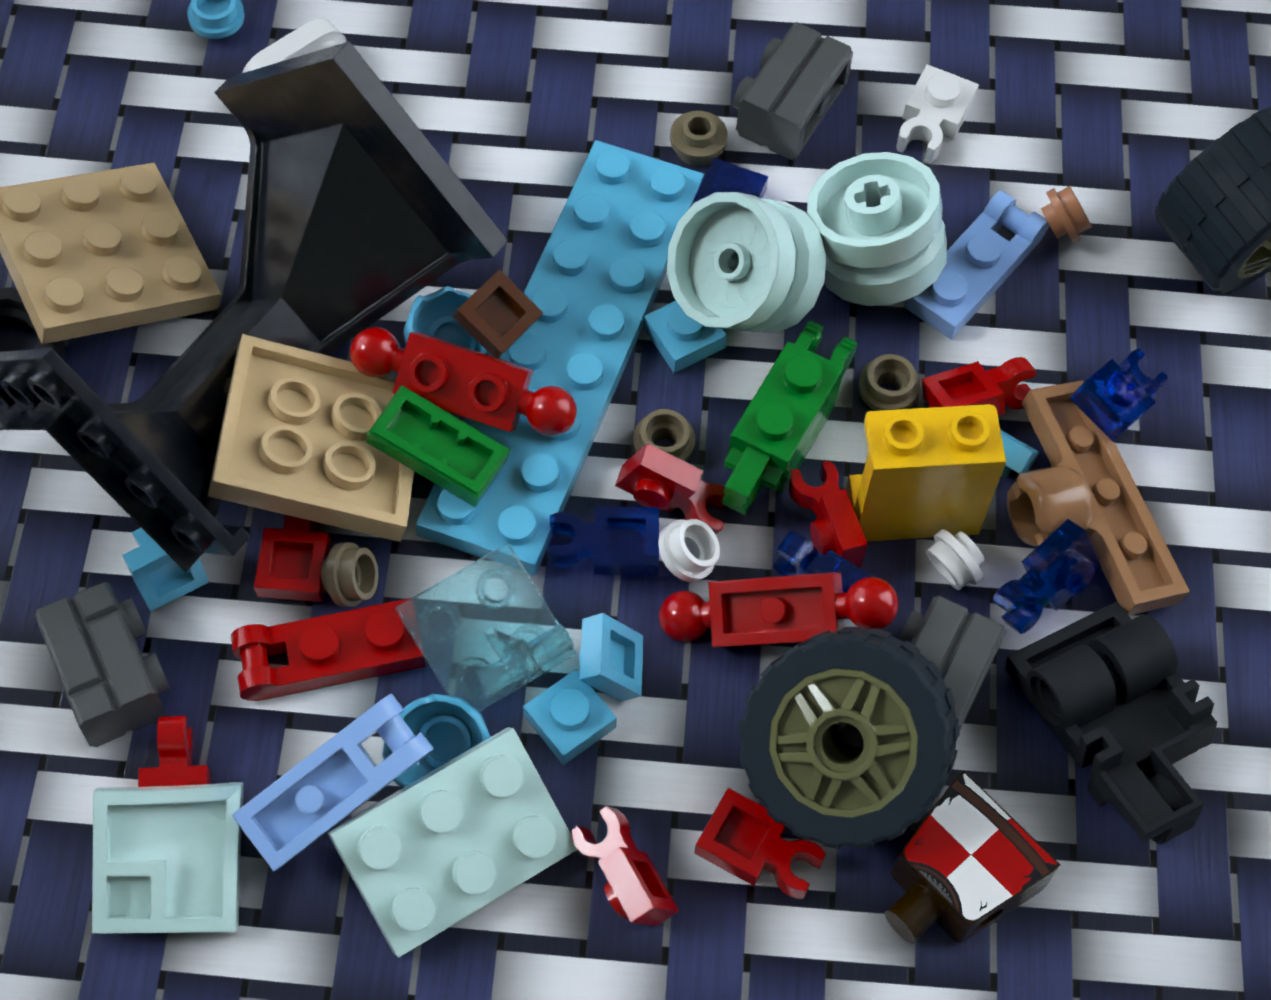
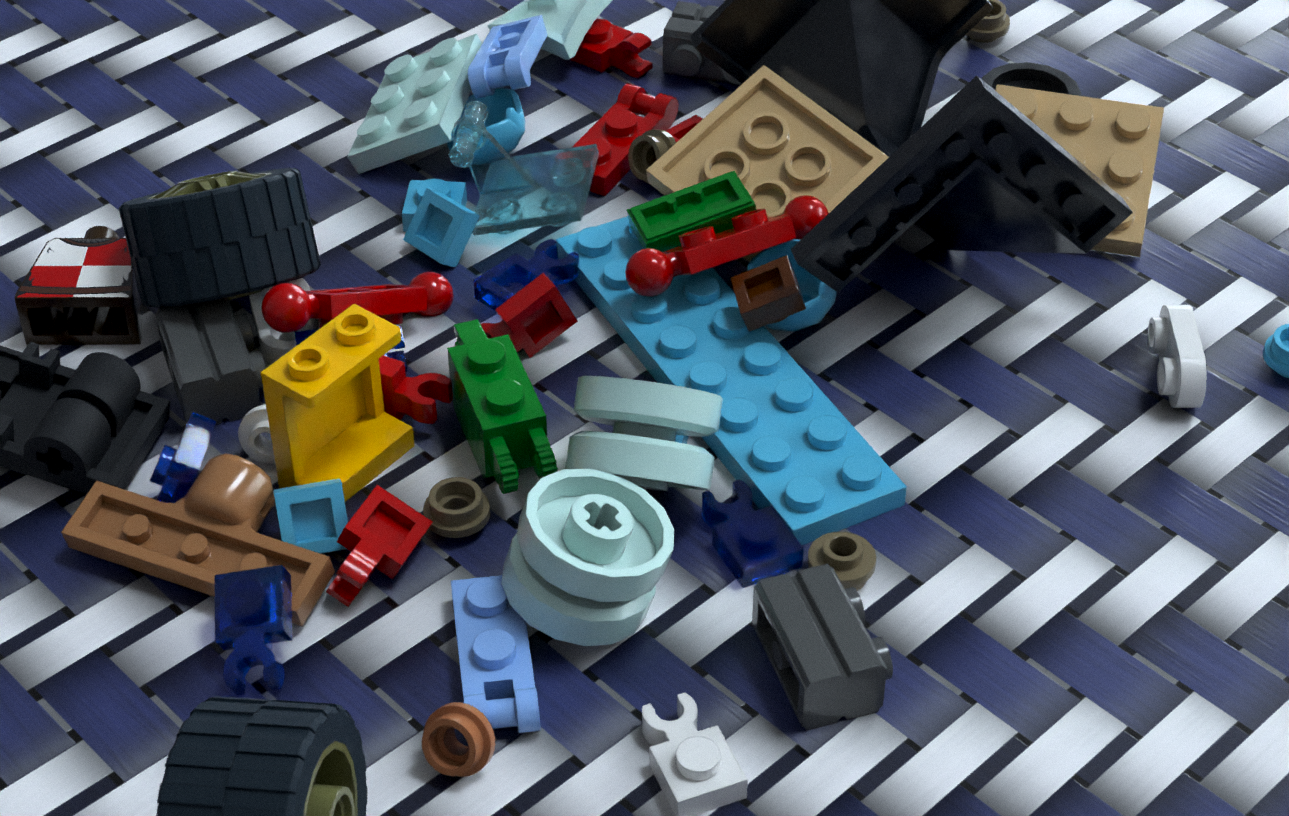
camera: 135 degrees right, 20 degrees down
plate [571,806,679,926] -> none
dark tan plate [633,409,695,462] -> none
white plate [658,519,720,582] -> none

